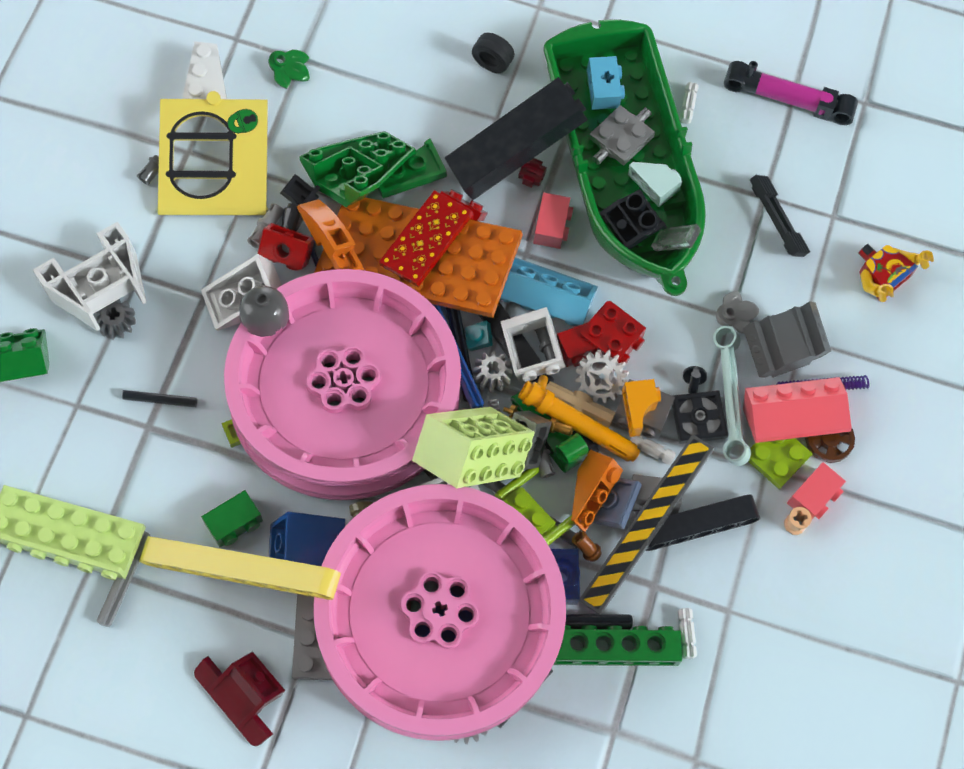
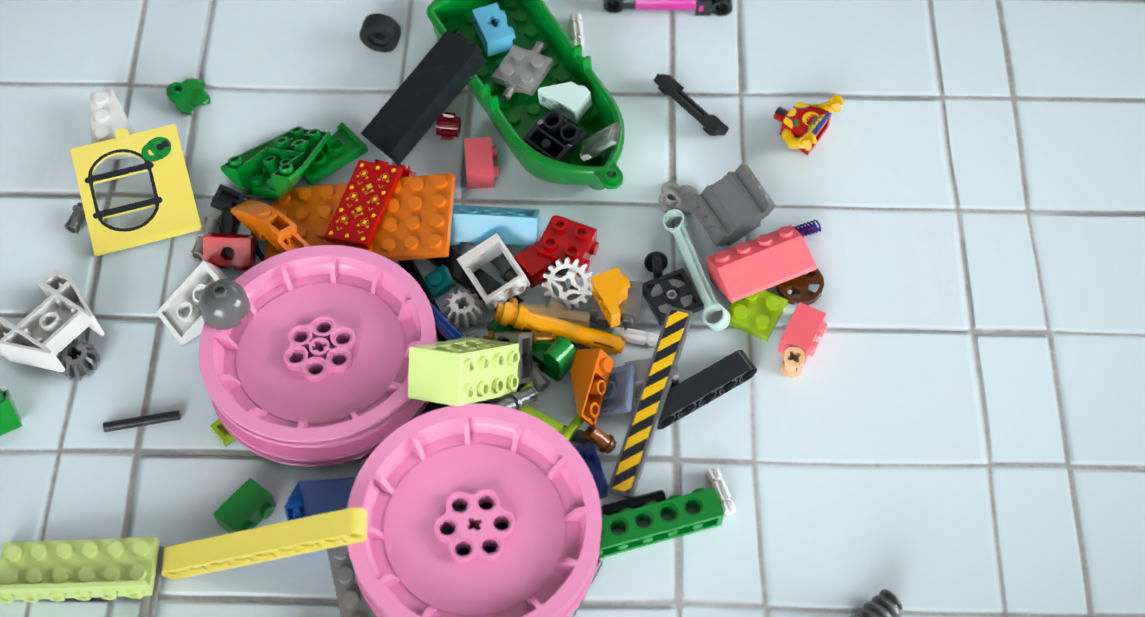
camera: 10 degrees left, 10 degrees down
none -> dark grey pin [492,386,538,411]

